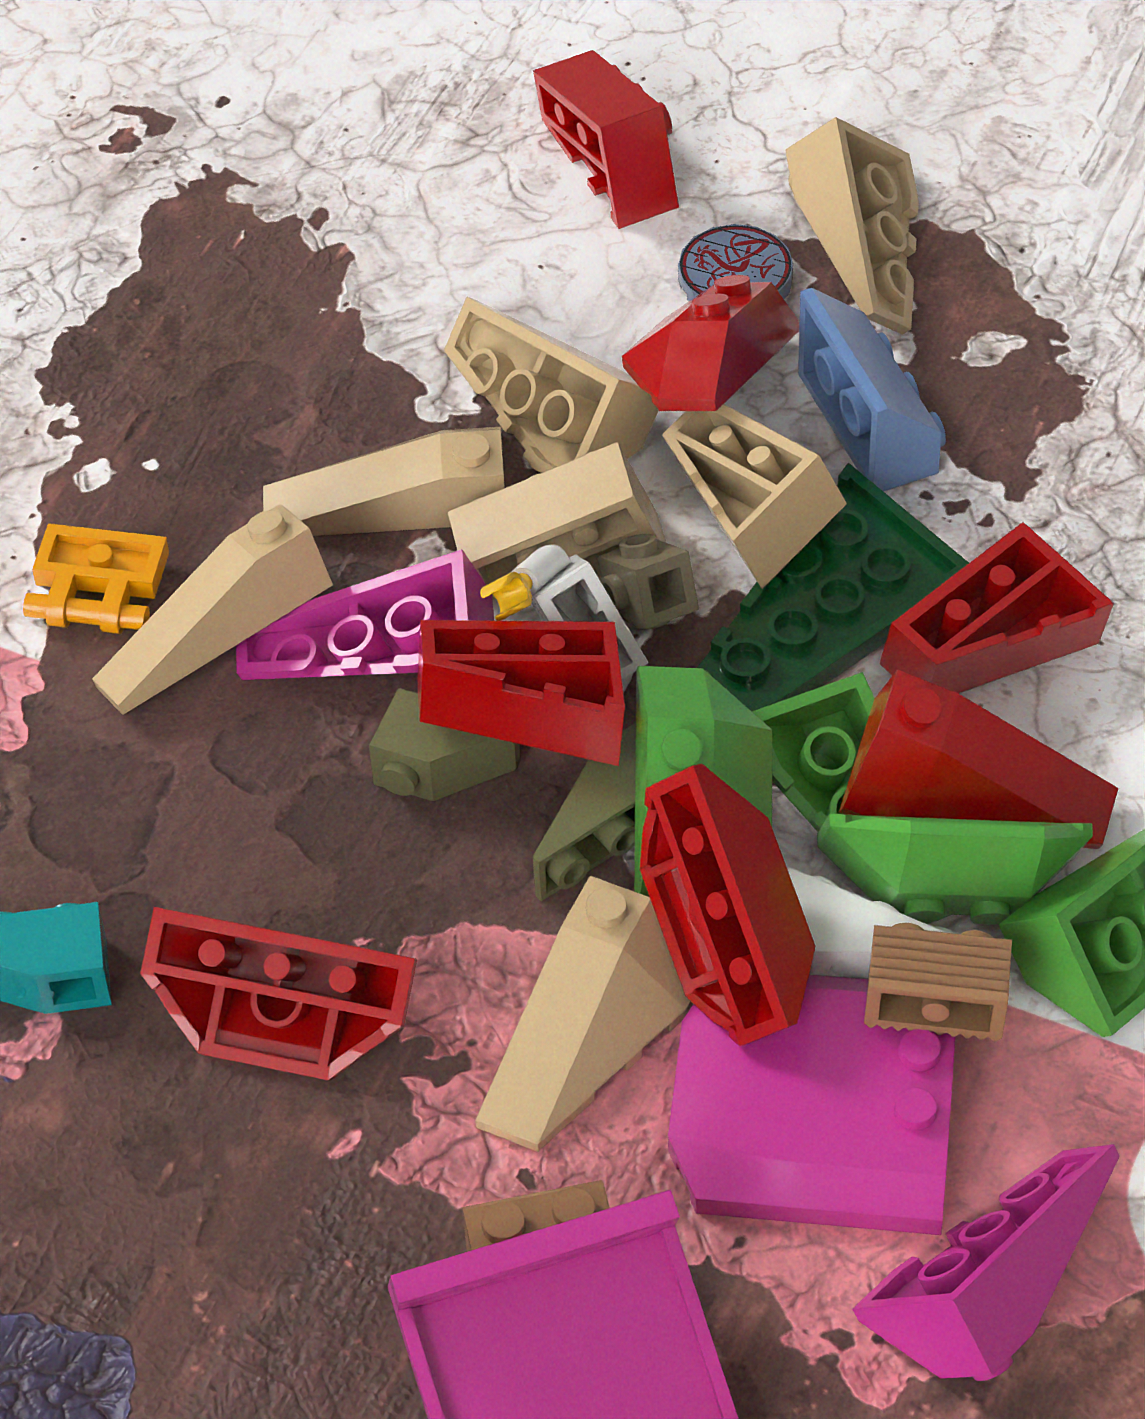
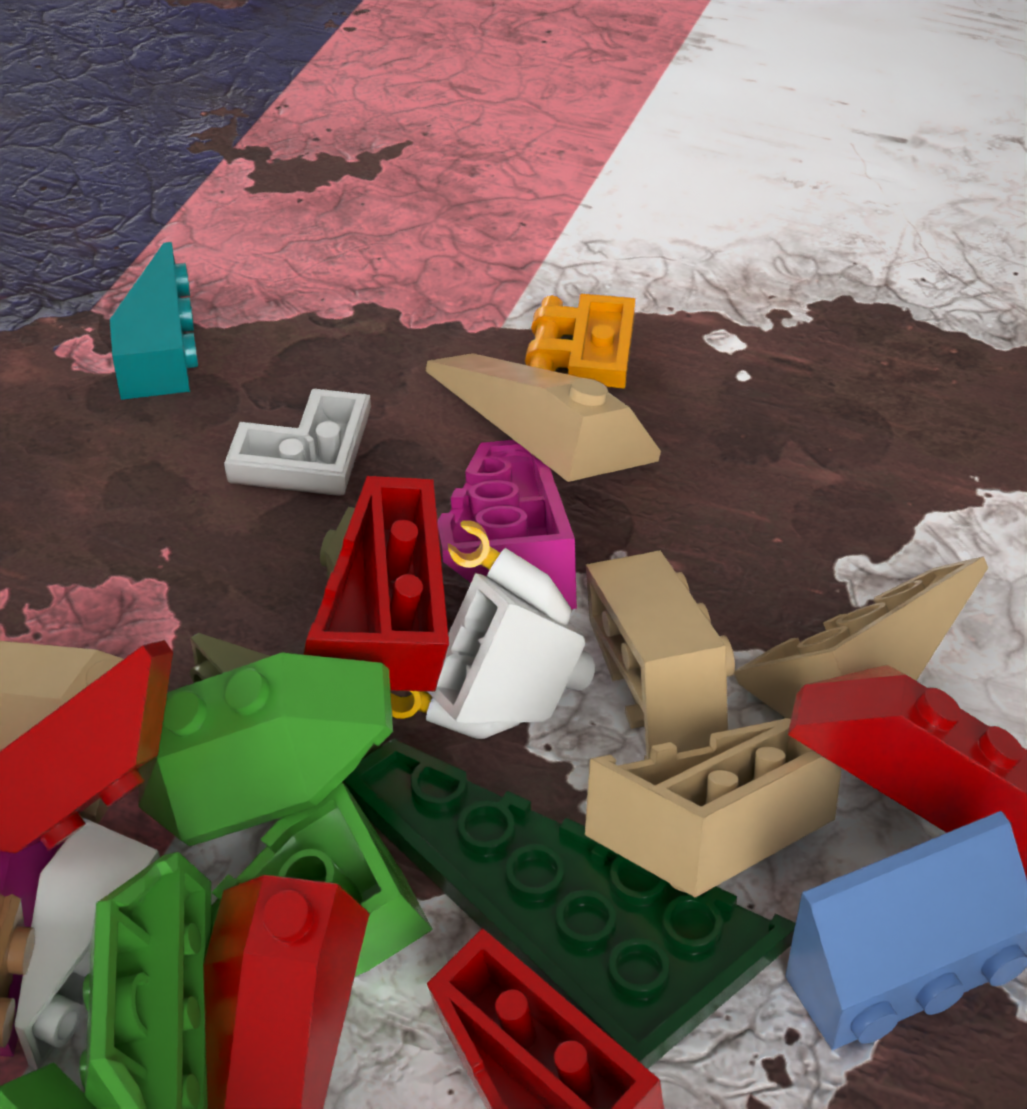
camera: 85 degrees right, 5 degrees down
red wedge [140,907,417,1080] -> none
tan wedge [263,427,504,536] -> none
dark tan brick [598,534,699,629] -> none
none -> white brick [224,389,371,496]

